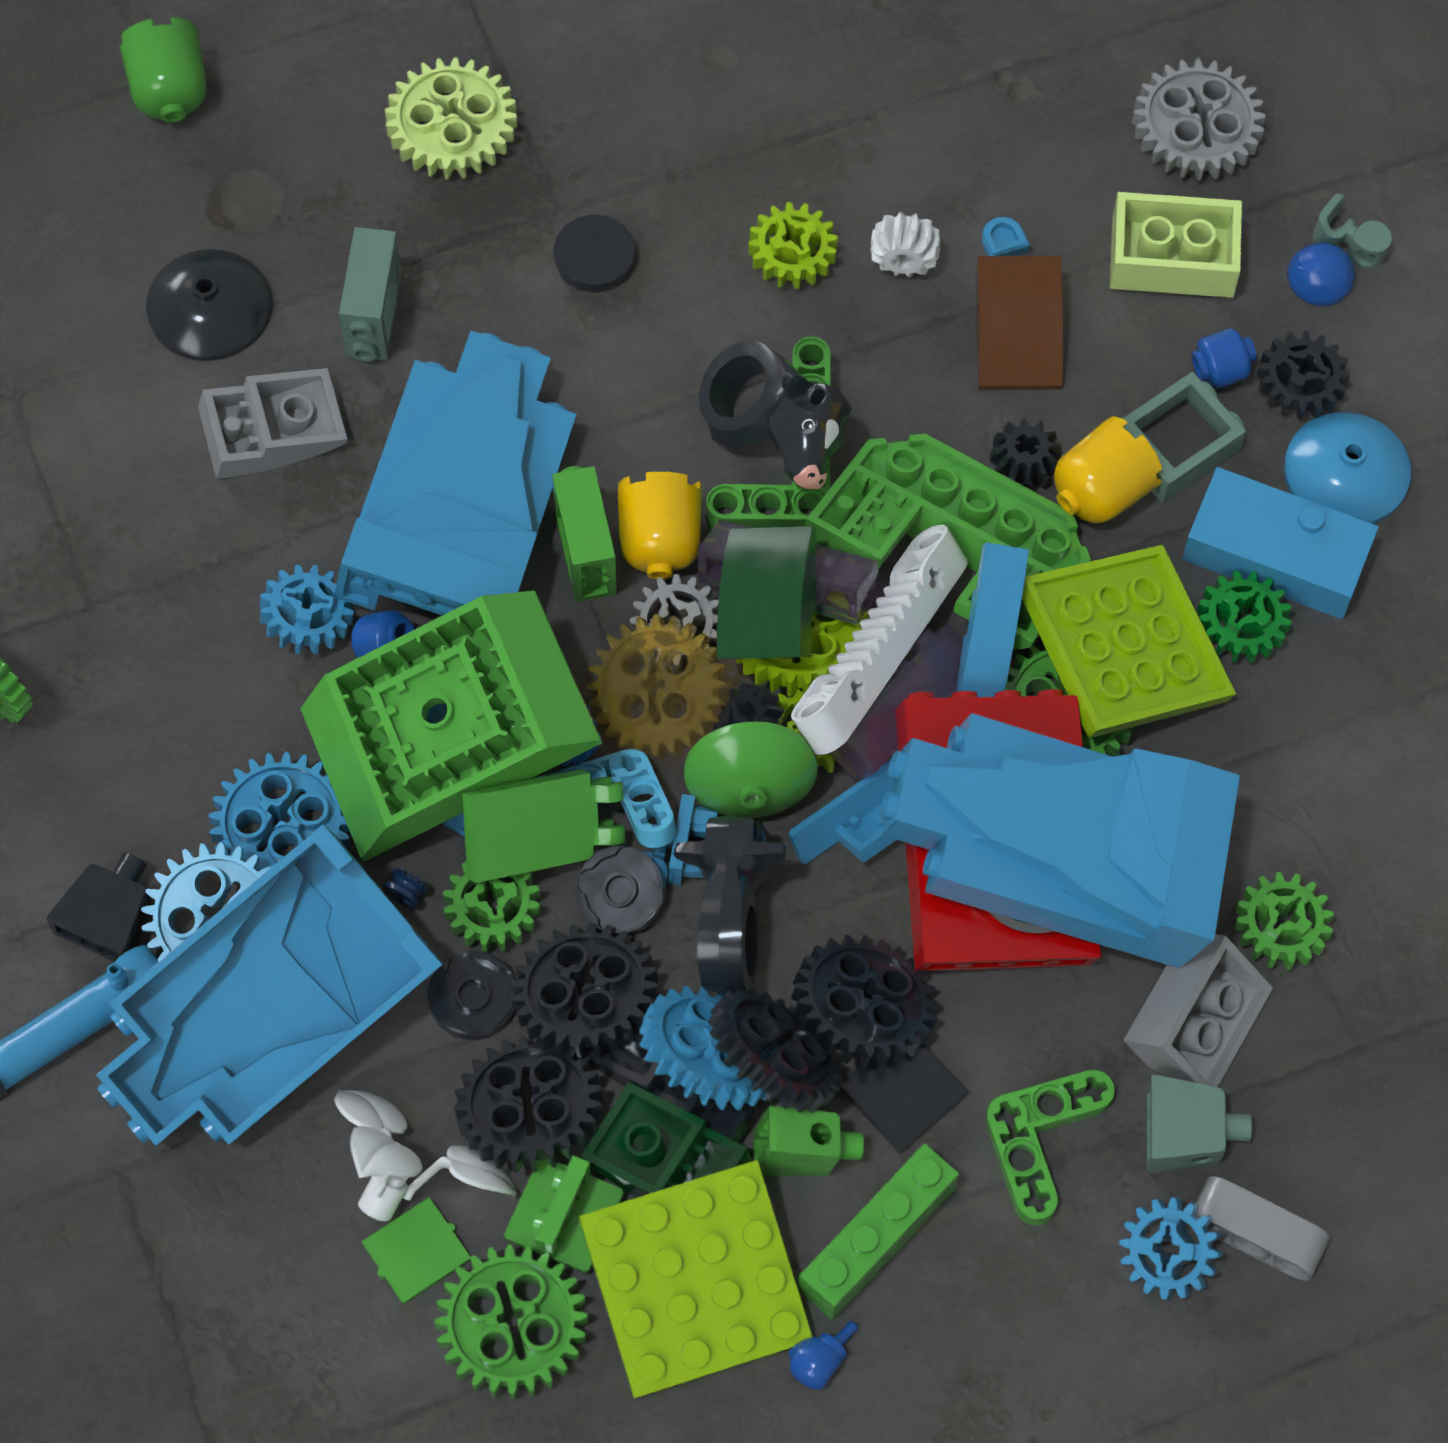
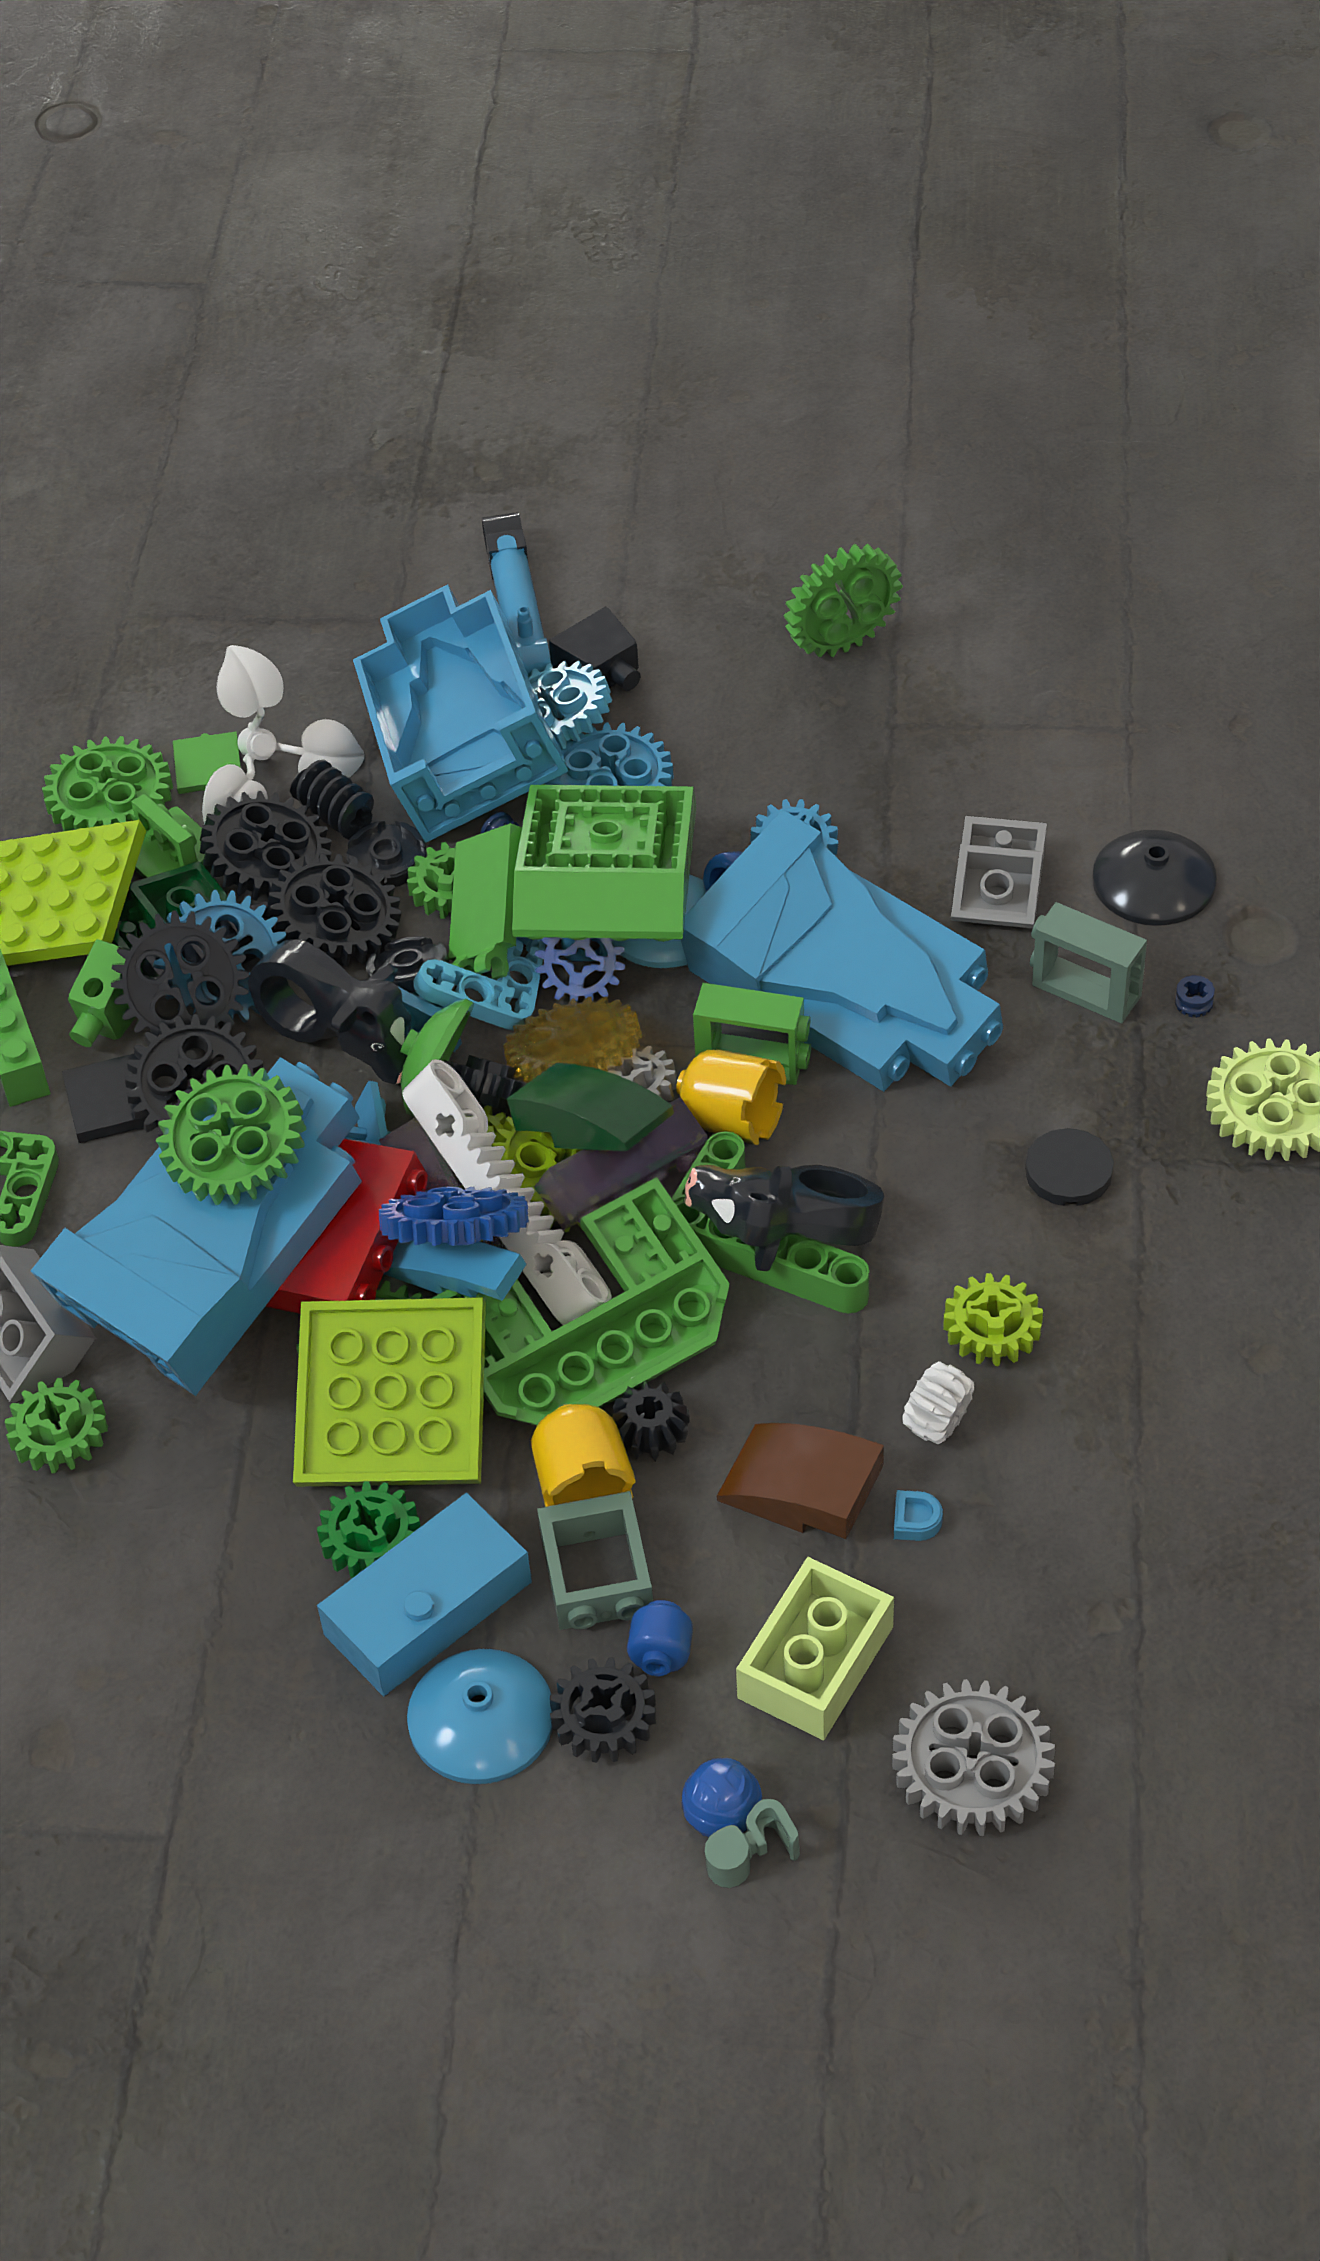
camera: 120 degrees right, 15 degrees down
none -> bright green gear [156,1064,307,1205]
none -> black piece [290,759,374,840]
none -> blue gear [379,1186,529,1246]
none -> dark blue bush [1175,975,1215,1018]

